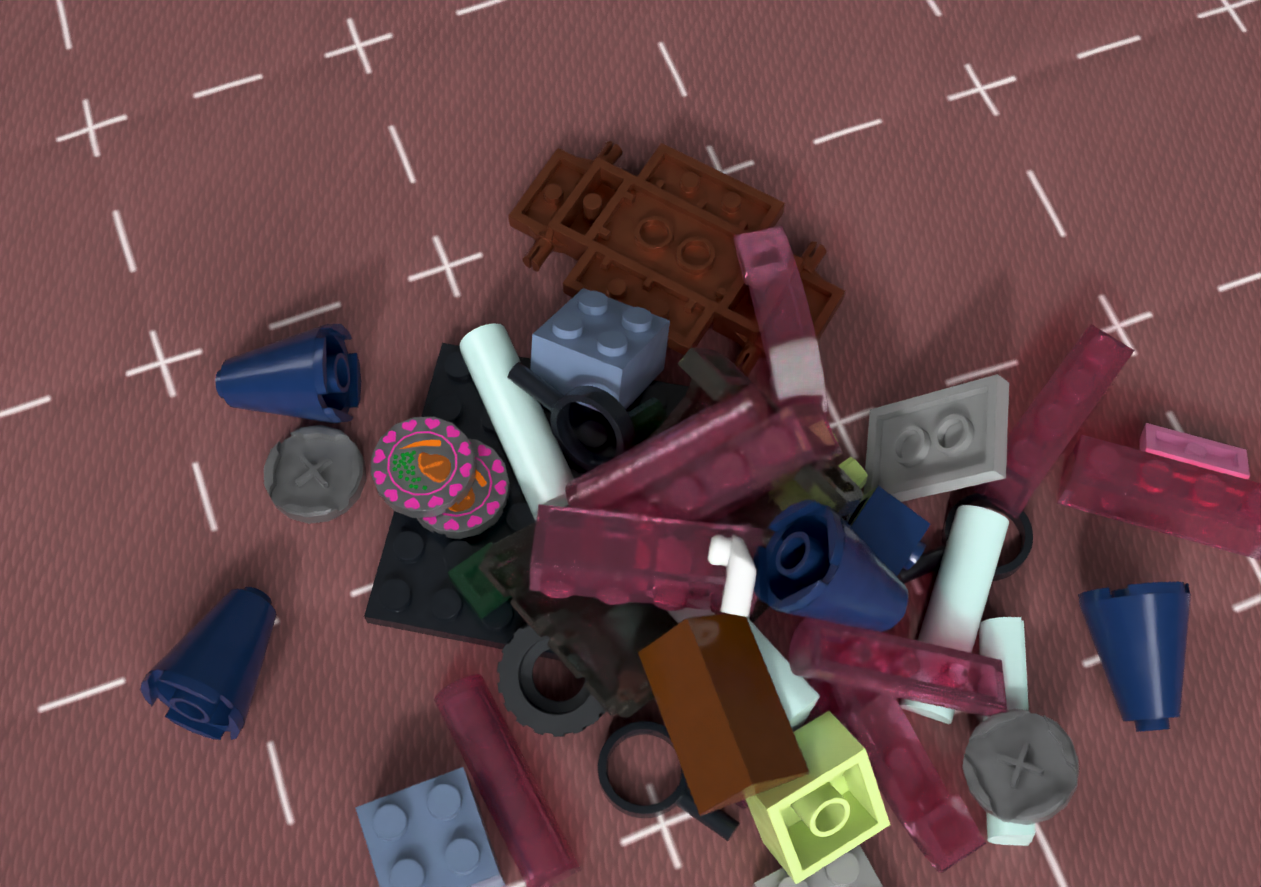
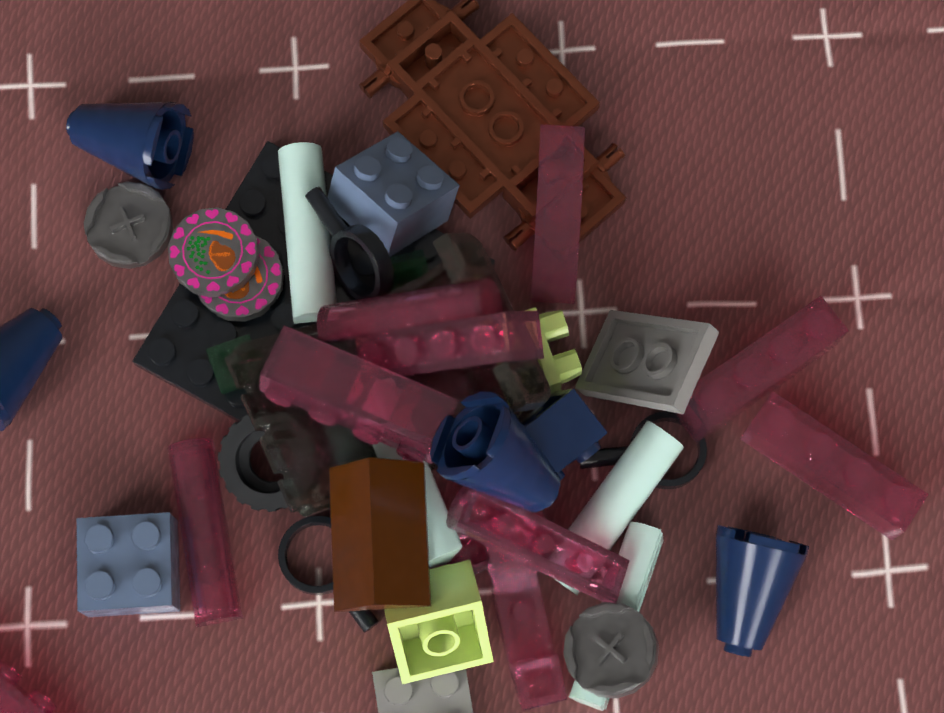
camera: 15 degrees right, 10 degrees up
white arm [708,534,756,617] -> none
bright pink plate [1139,423,1250,492] -> none

